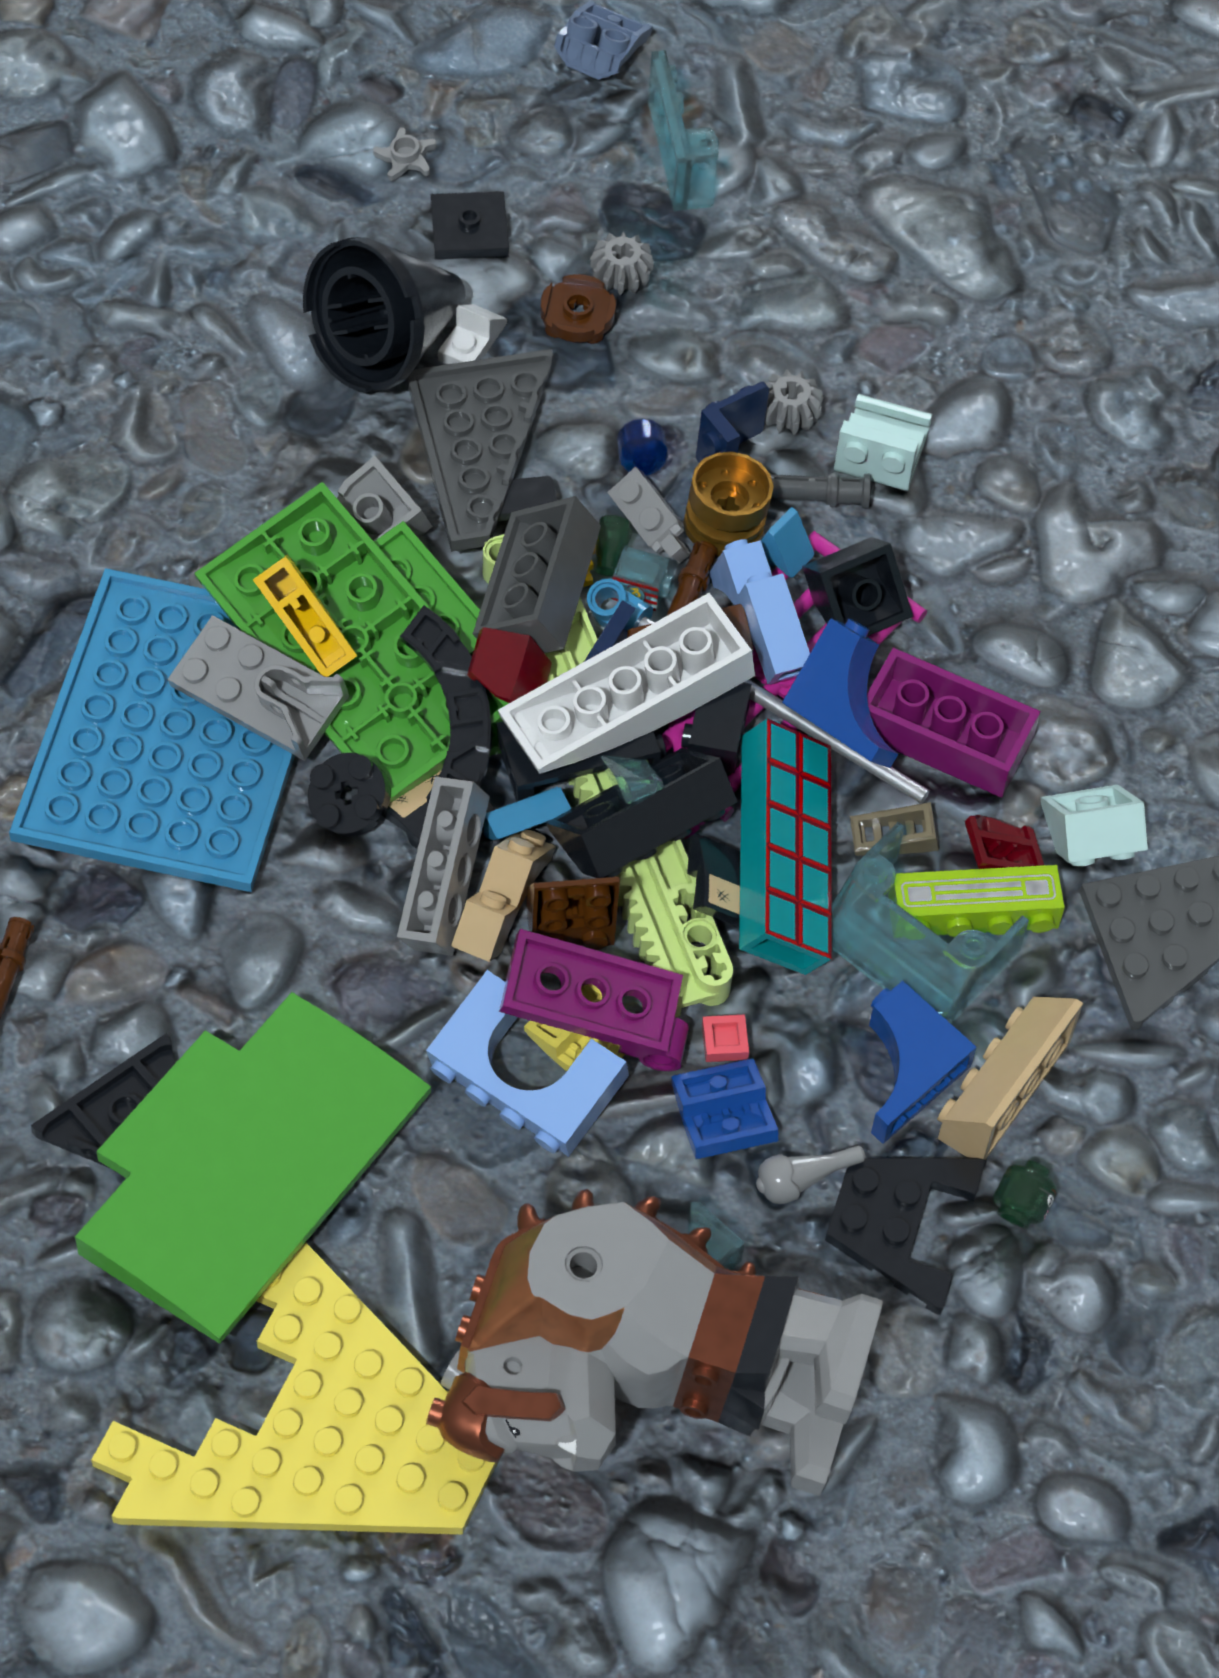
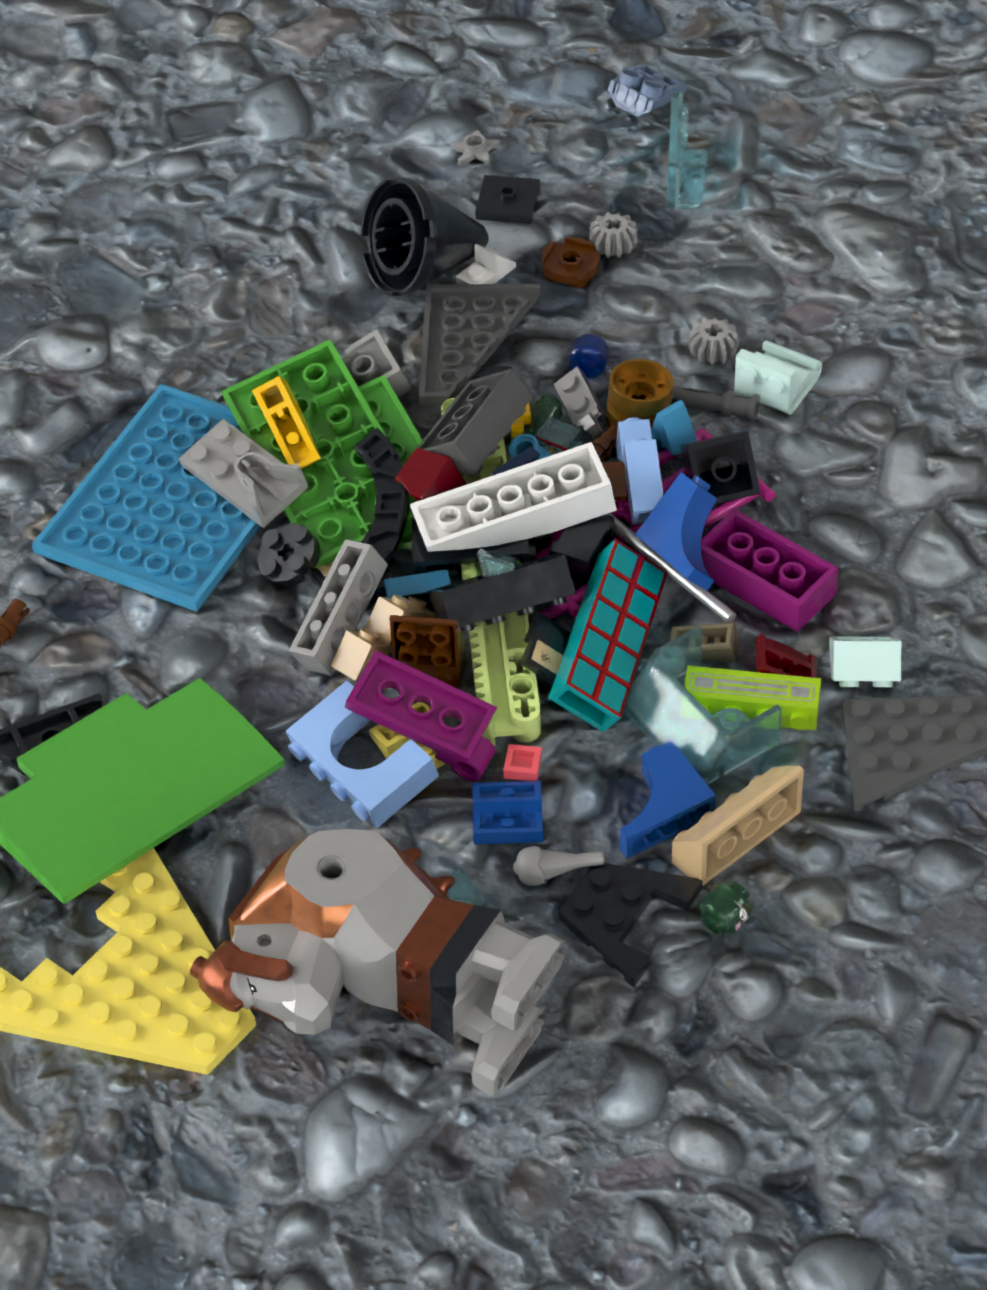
camera: 20 degrees right, 10 degrees down
dark blue bracket [696,382,769,463] -> none

